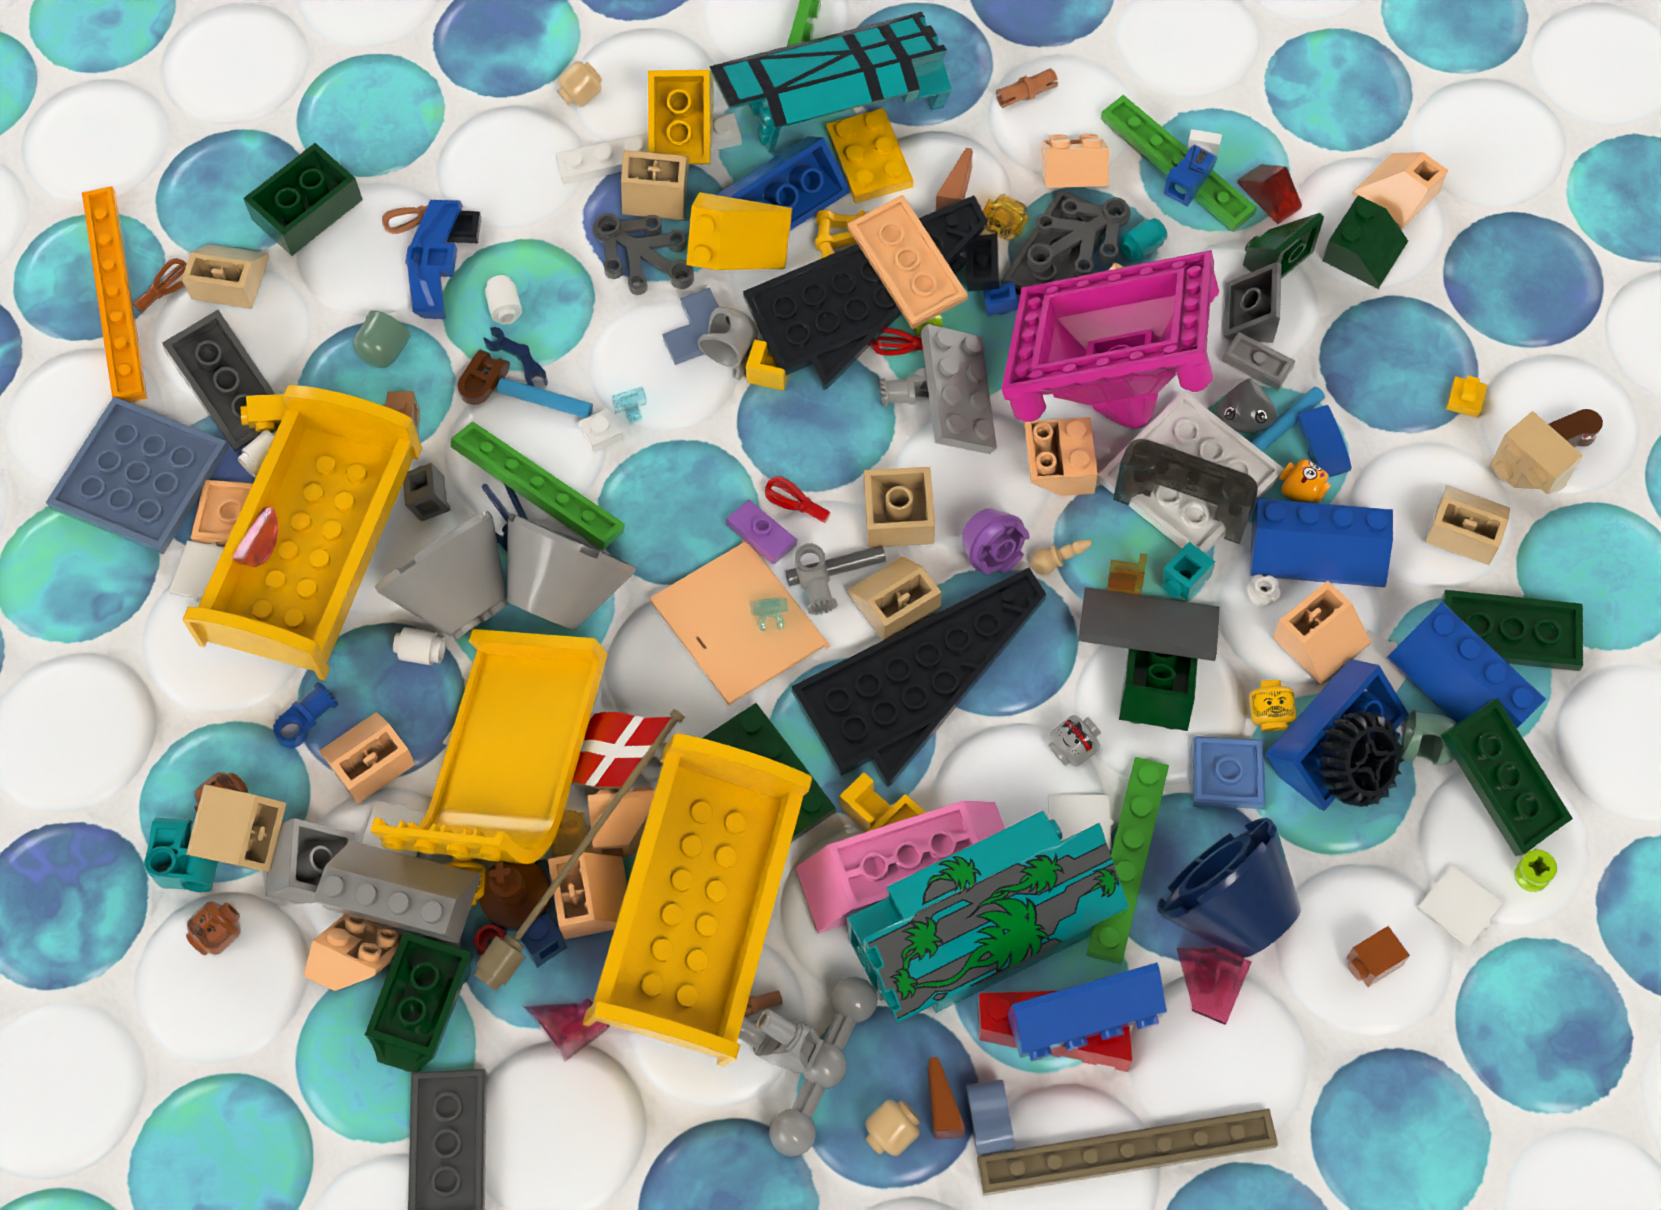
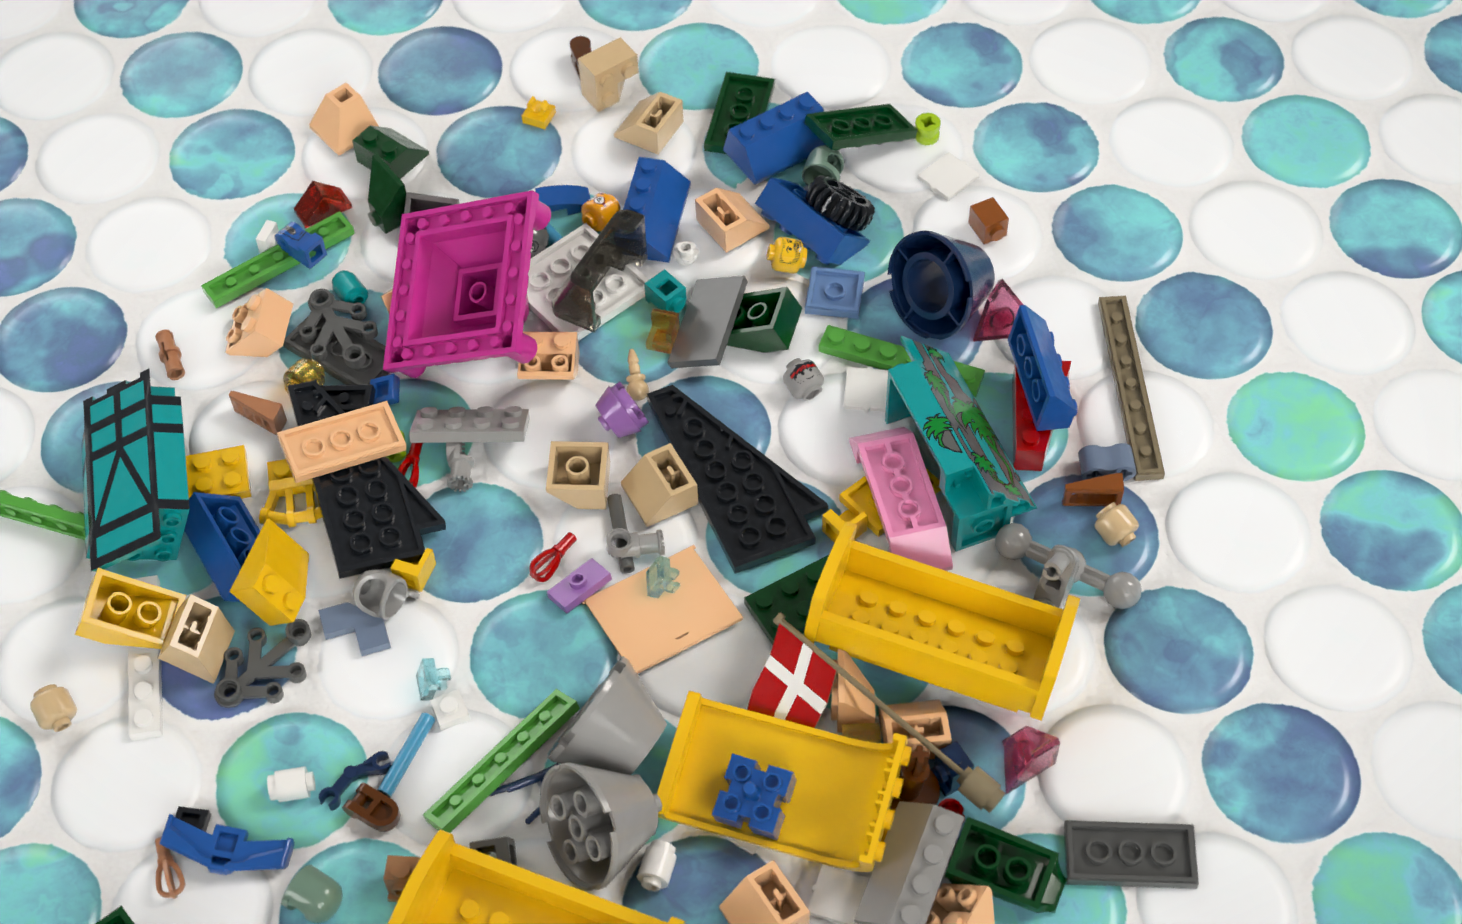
camera: 85 degrees left, 10 degrees down
none -> blue brick [712,753,797,840]

